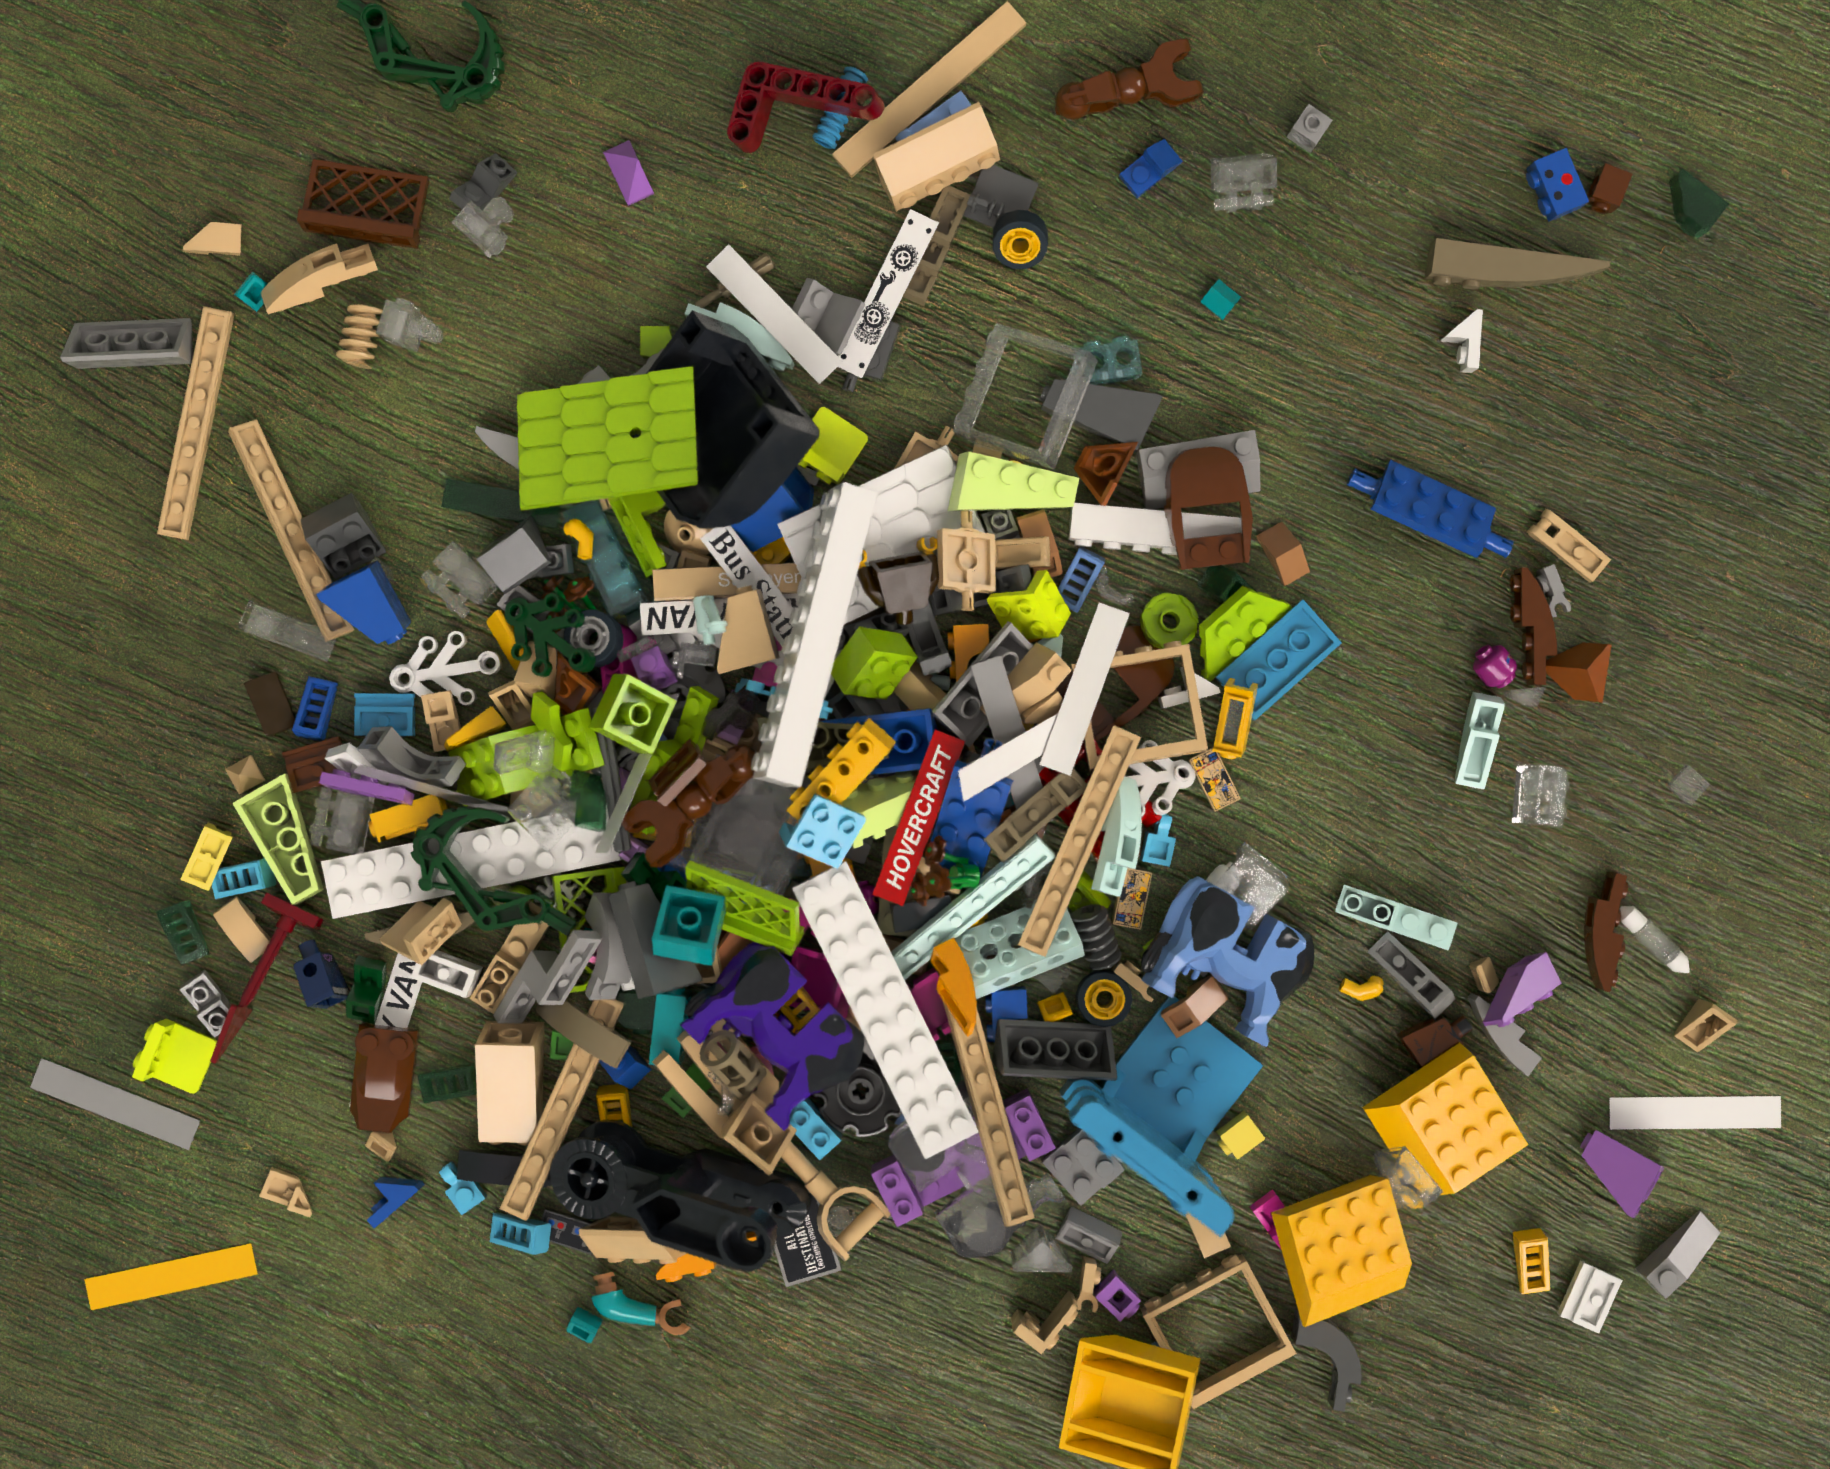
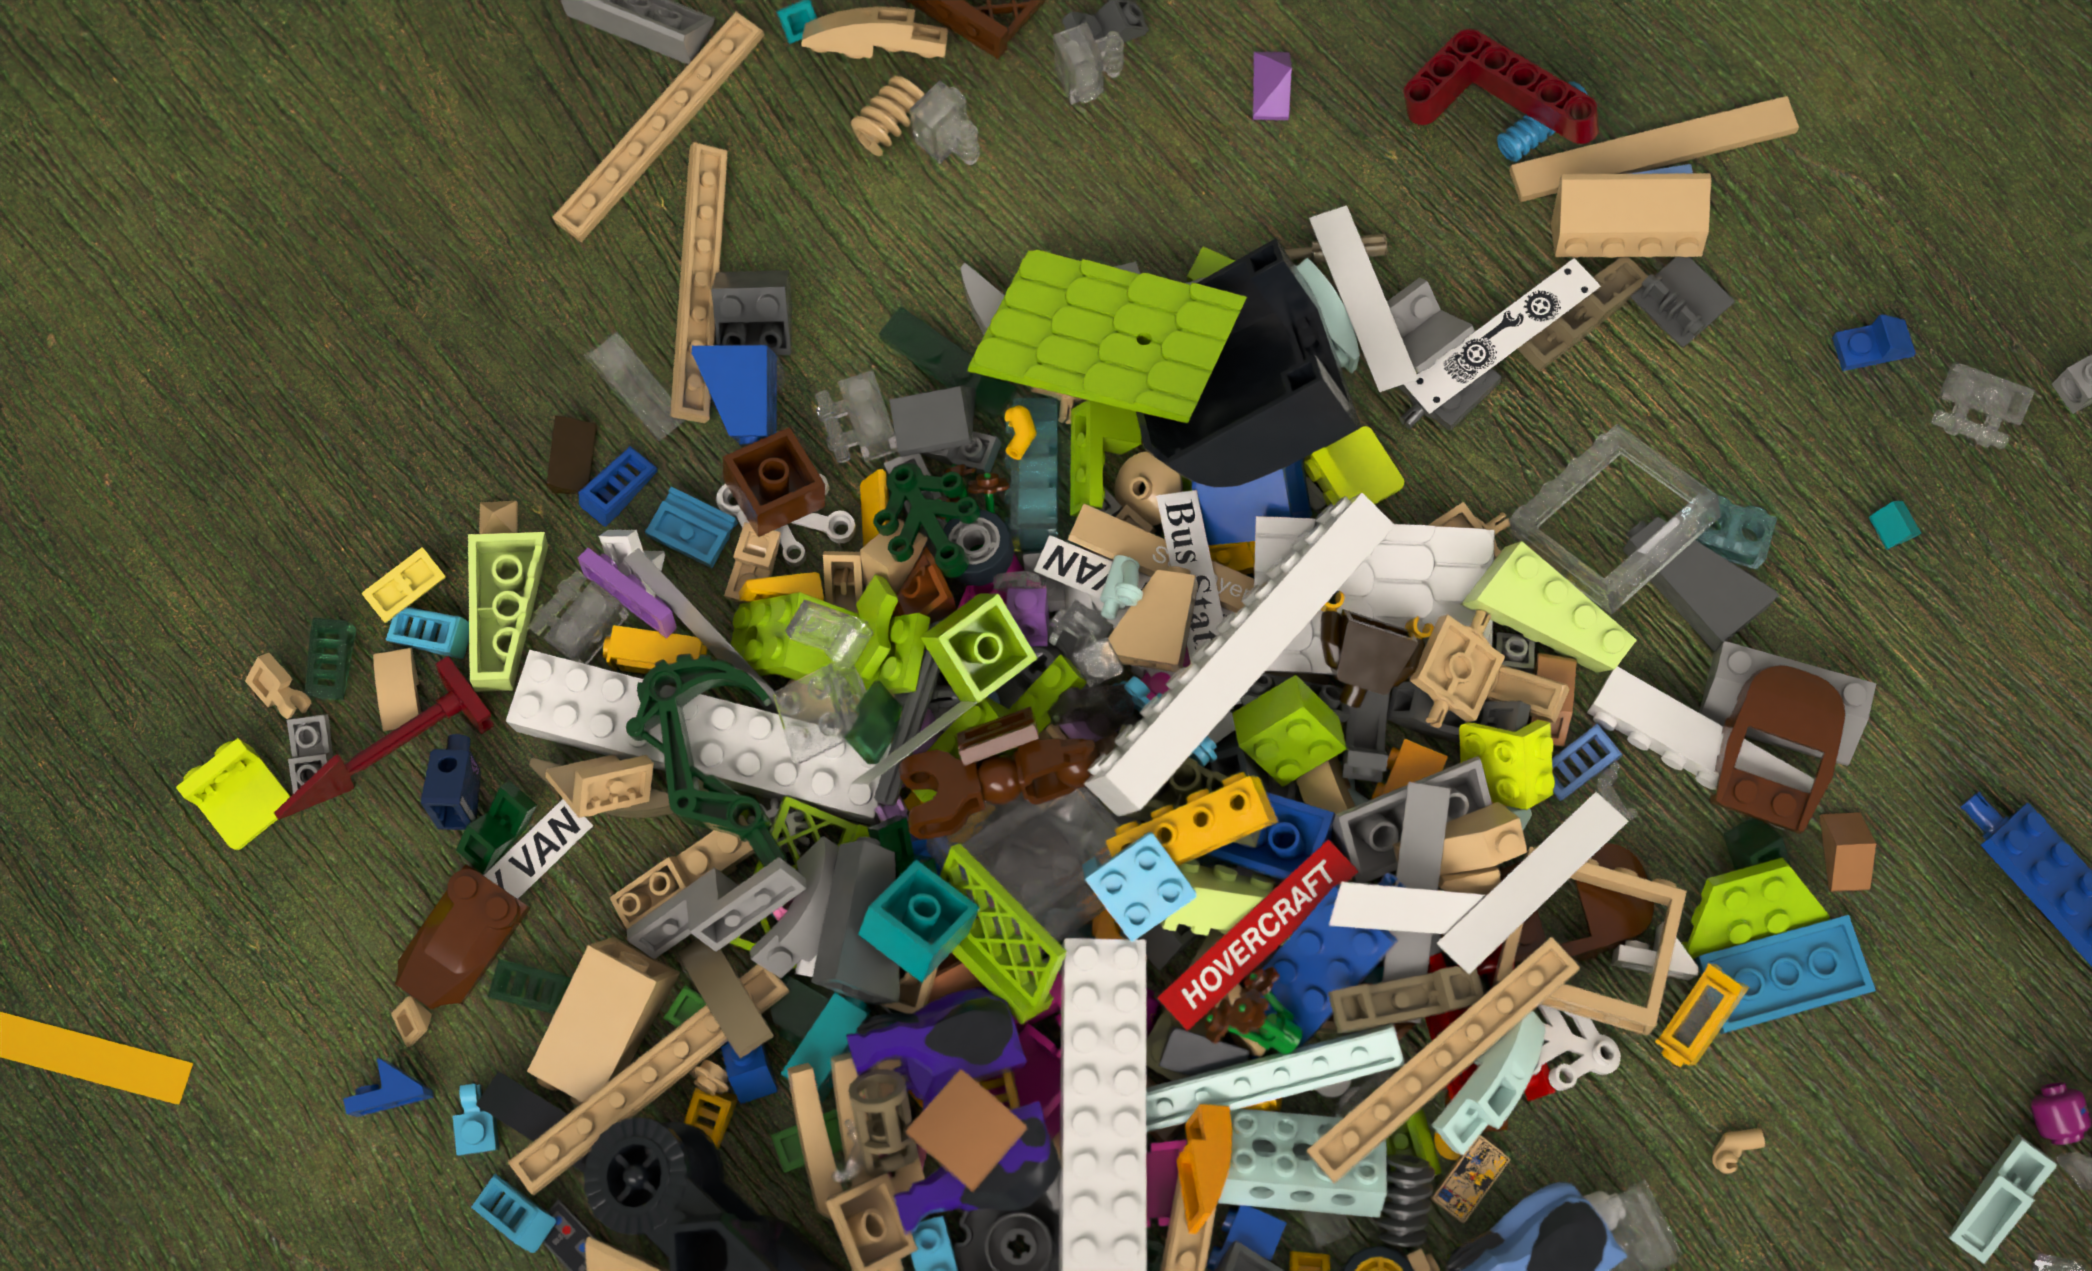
camera: 30 degrees right, 15 degrees down
light grey sticker [30,1058,200,1150] -> none
tan slope [259,1167,312,1217] -> none
reddish brown plate [282,737,342,793] -> none
light grey arch [357,726,466,788] -> none
white brick [411,950,483,998] -> none
wheel [993,210,1048,269] -> none
reddish brown piece [1055,38,1204,120] -> none
dark orange slope [1073,442,1138,506] -> none
medium azure plate [1139,814,1176,867] -> none
lime tile [1140,593,1199,649] -> none
tile [1188,747,1241,812] -> none
none -> tan plate [245,653,311,719]
none -> tan plate [690,1060,729,1096]
none -> reddish brown brick [722,427,825,537]
none -> medium nougat slope [905,1069,1028,1192]
none -> clear bracket [1072,632,1124,687]
none -> tan arm [1712,1128,1765,1174]

